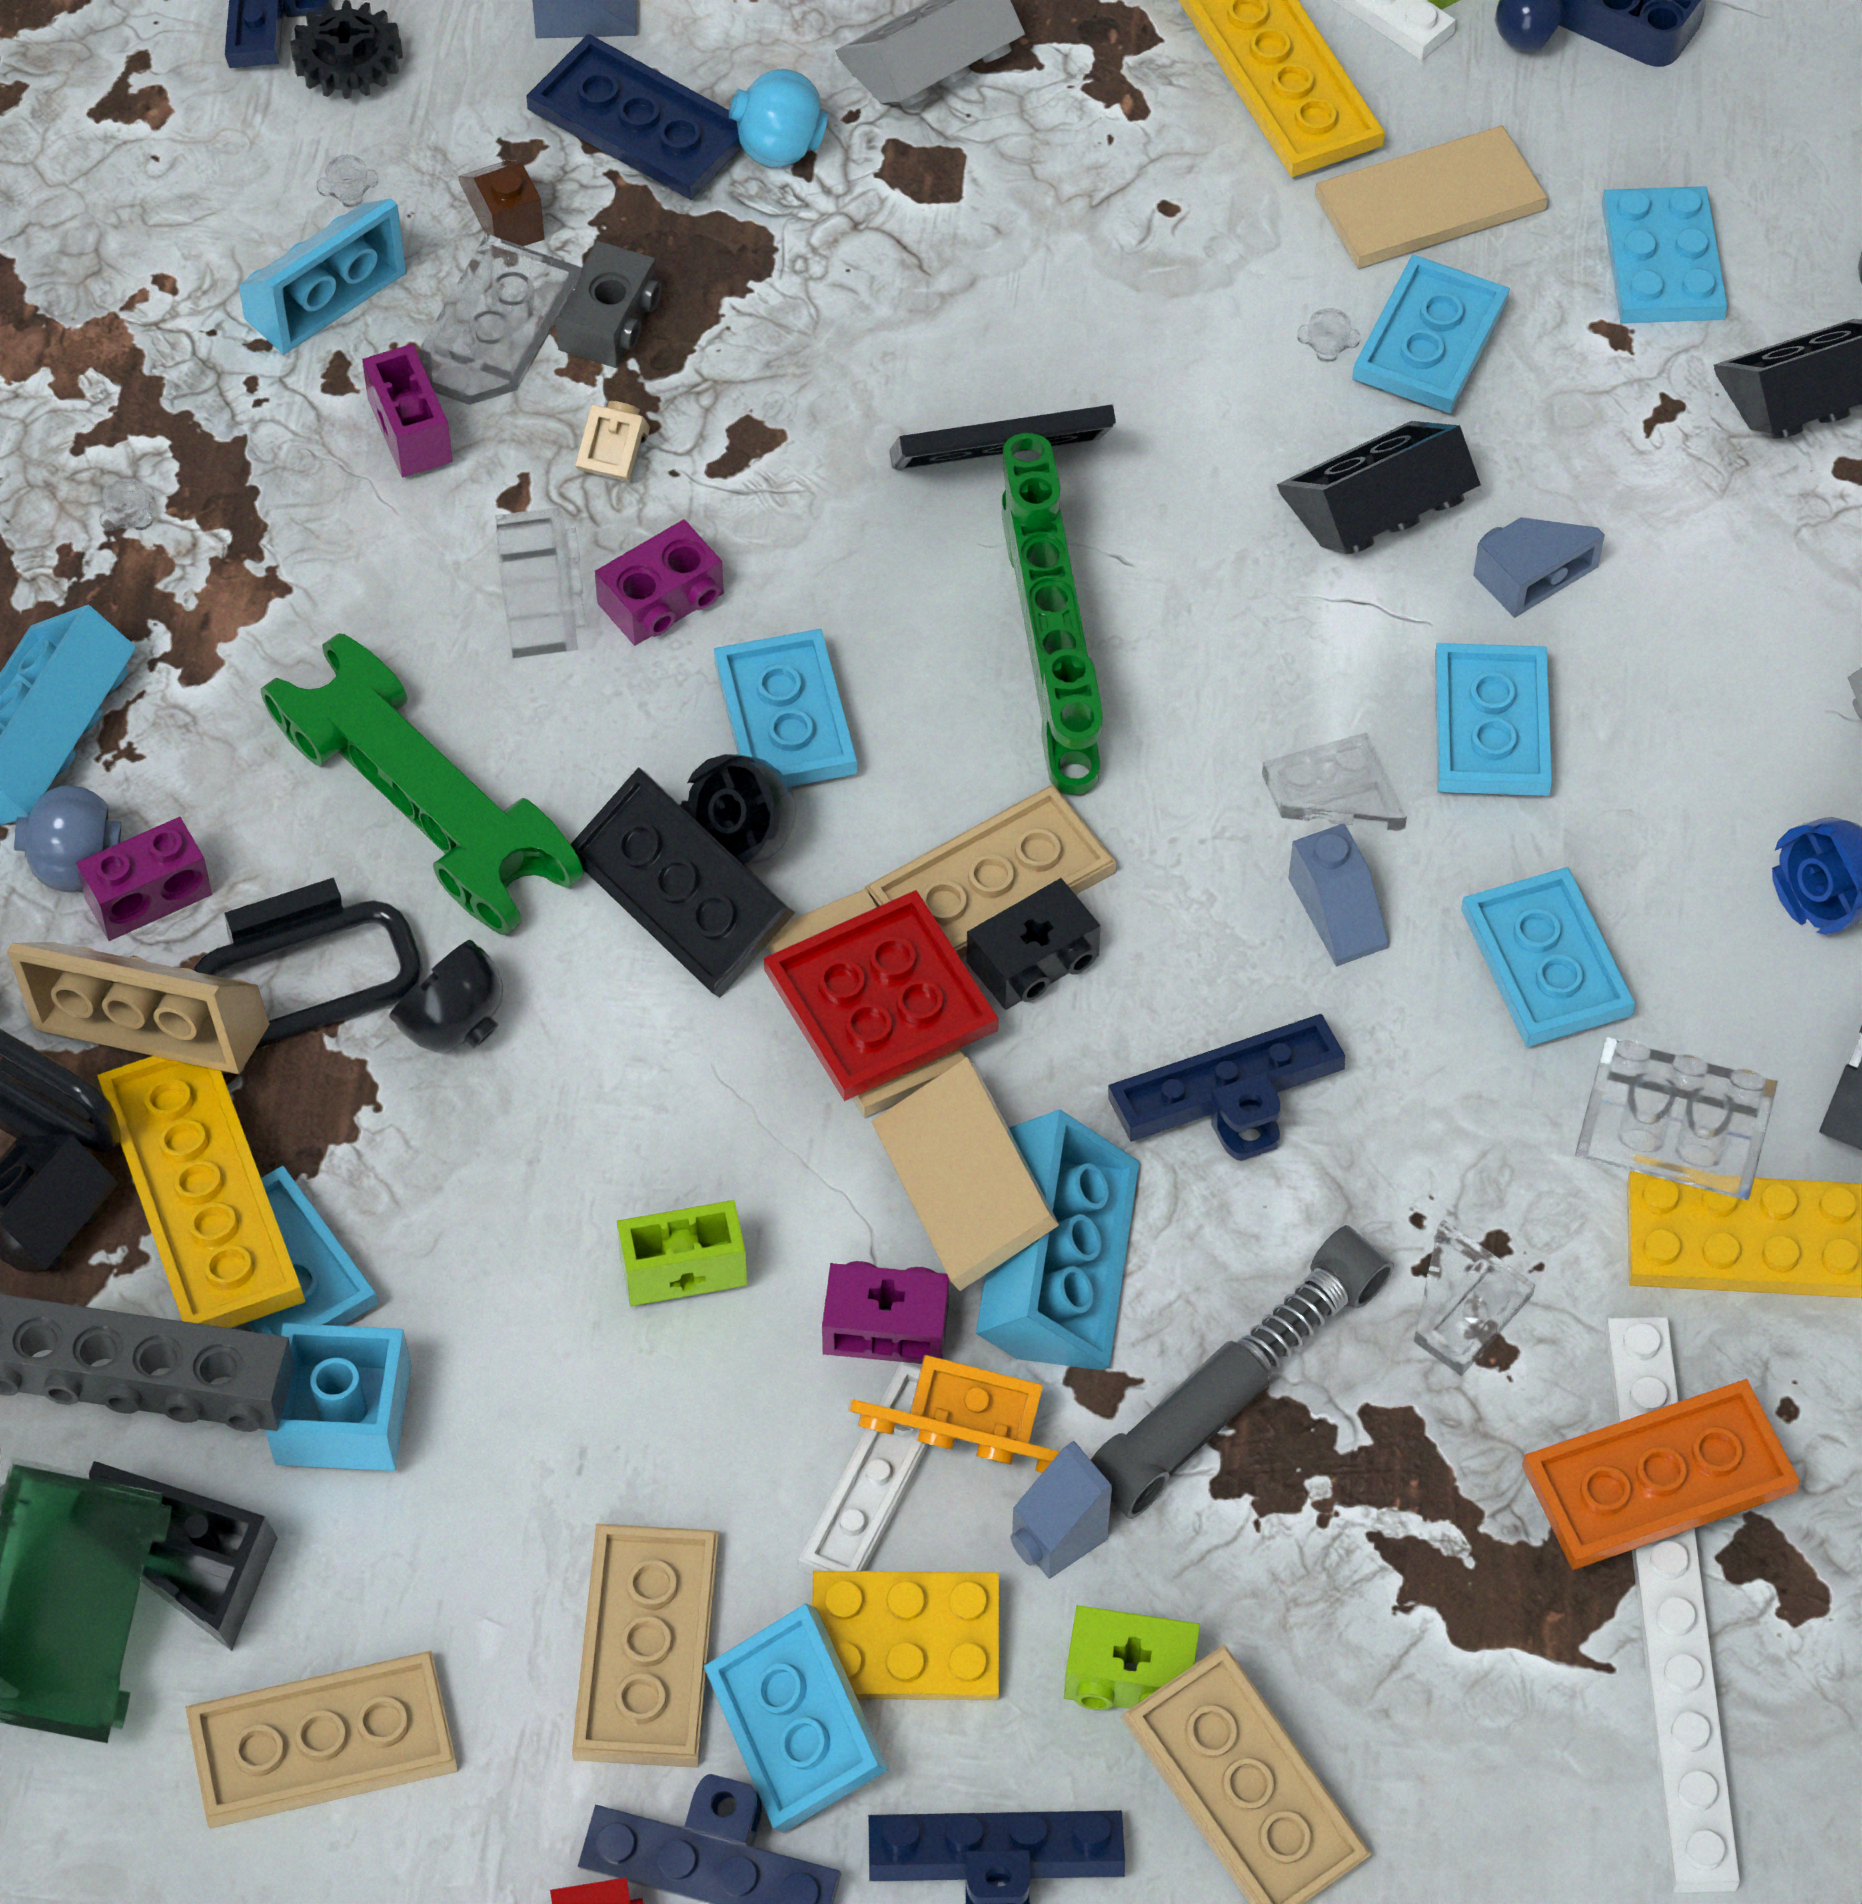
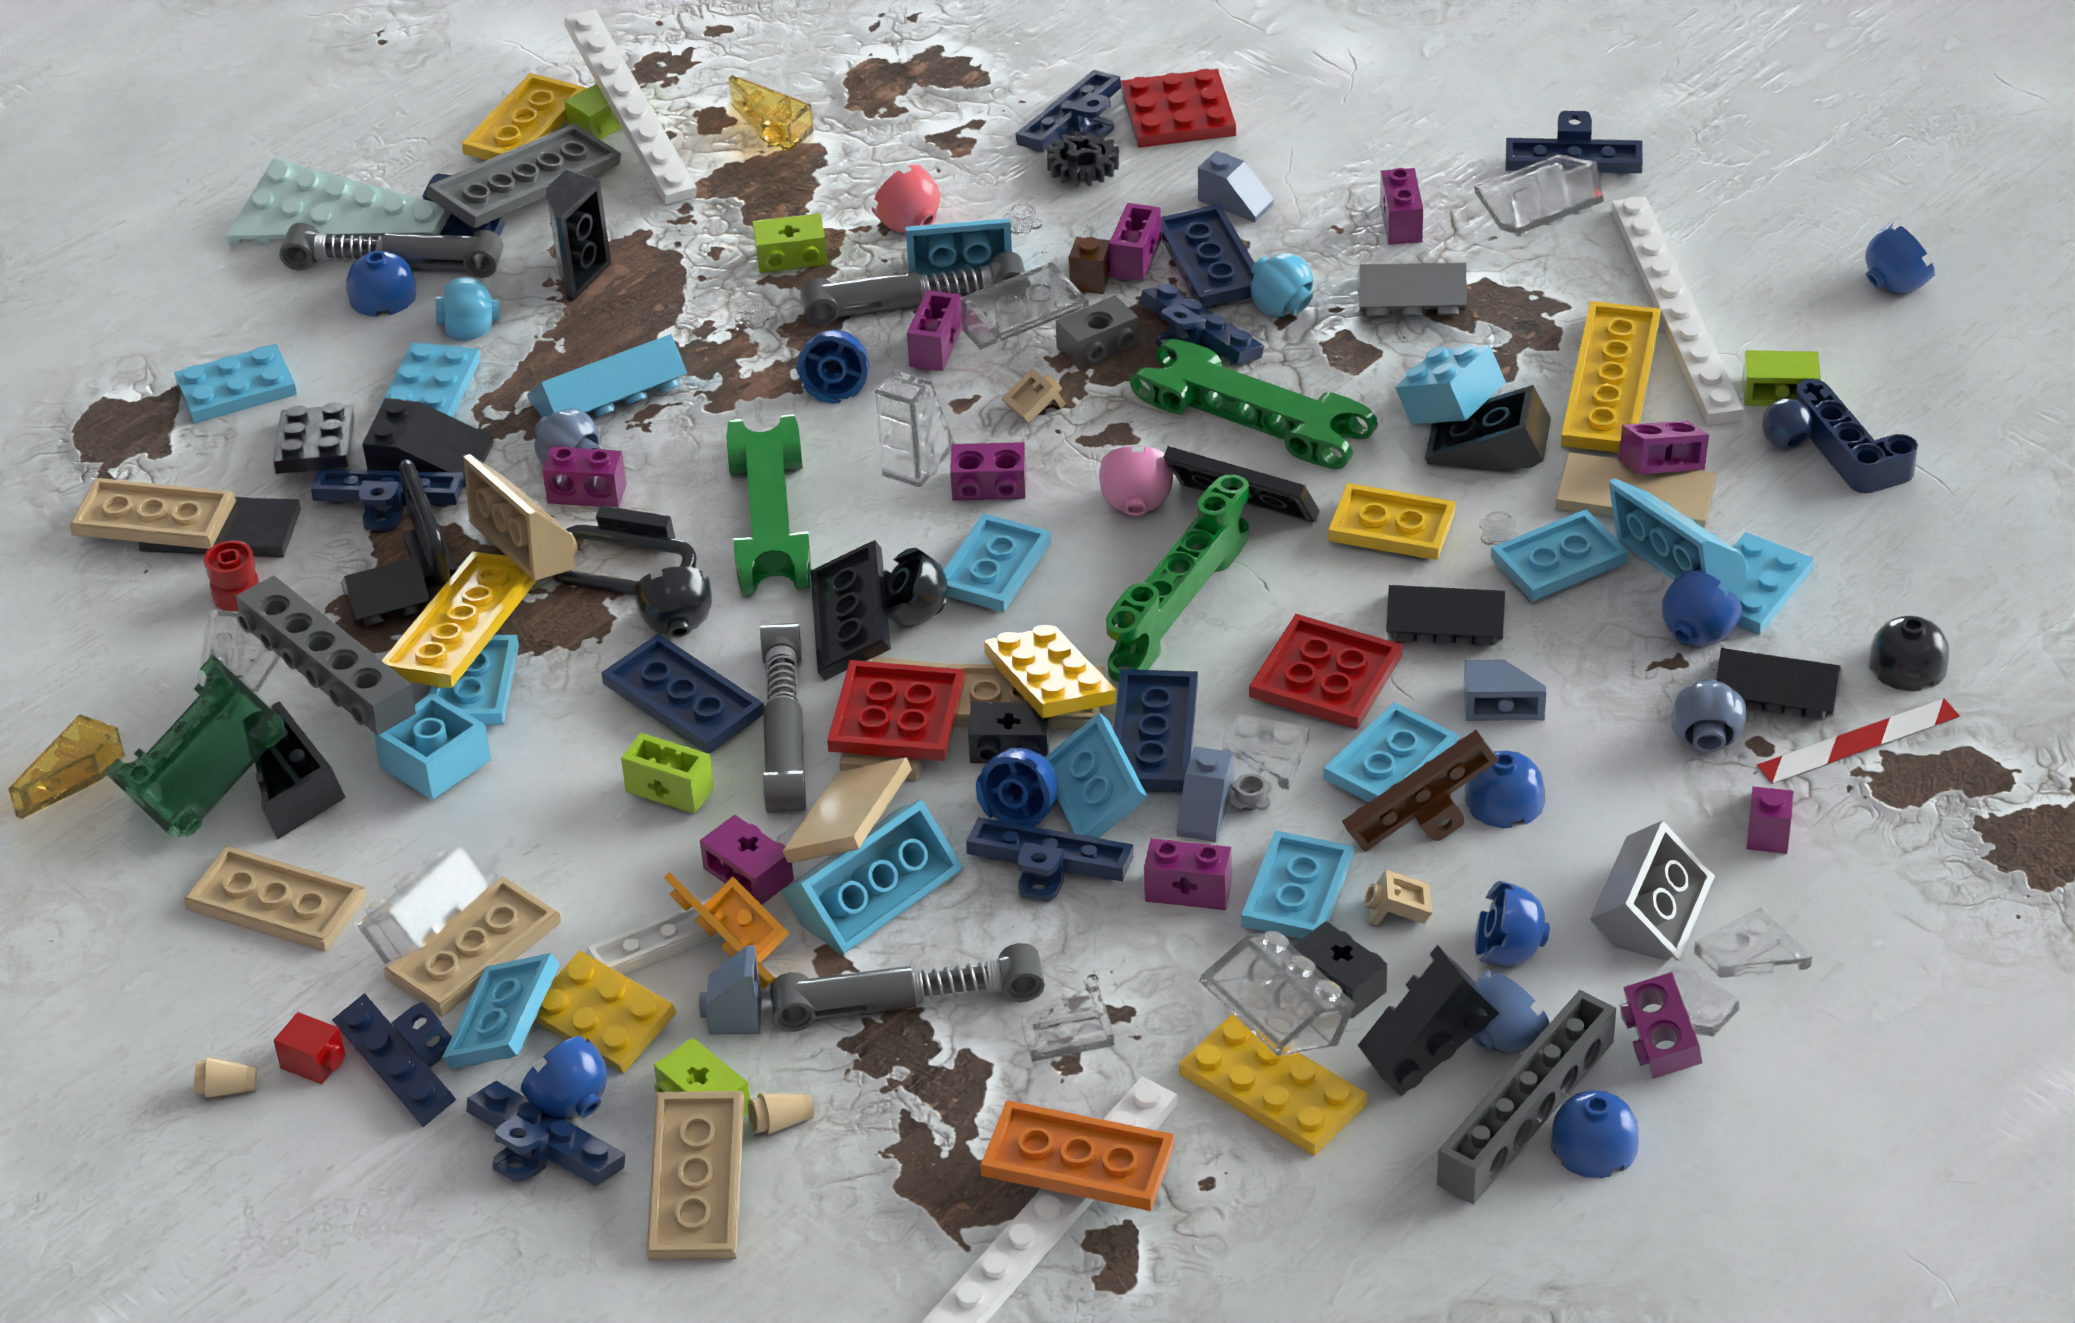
camera: 40 degrees right, 15 degrees down
none -> clear wedge [356,847,489,964]
none -> blue cylinder [521,1036,608,1119]
none -> dark blue plate [601,634,764,754]
none -> tan cone [748,1093,814,1136]
none -> lime brick [753,213,828,273]
none -> dark grey piece [760,622,806,812]
none -> blue cylinder [797,329,869,404]
none -> dark grey piece [800,251,1029,327]
none -> coral cylinder [872,164,940,233]
none -> blue cylinder [975,748,1058,827]
none -> yellow plate [984,625,1116,718]
none -> medium azure plate [1045,713,1148,838]
none -> bright pink cylinder [1099,446,1173,516]
none -> magenta brick [1109,203,1161,281]
none -> dark blue plate [1114,669,1198,792]
none -> green piece [1130,339,1378,469]
none -> dark blue plate [1139,283,1265,365]
none -> magenta brick [1144,838,1232,910]
none -> light grey plate [1231,773,1271,810]
none -> red plate [1249,613,1403,729]
none -> black brick [1291,921,1387,1019]
none -> yellow plate [1328,483,1456,560]
none -> reddish brown plate [1342,730,1499,852]
none -> tan bracket [1364,870,1432,926]
none -> medium azure brick [1395,344,1506,424]
none -> black slope [1424,385,1551,472]
none -> blue cylinder [1464,750,1545,828]
none -> medium azure slope [1609,478,1747,595]
none -> magenta brick [1618,420,1709,474]
none -> blue cylinder [1662,570,1742,647]
none -> sand blue plant [1671,679,1746,752]

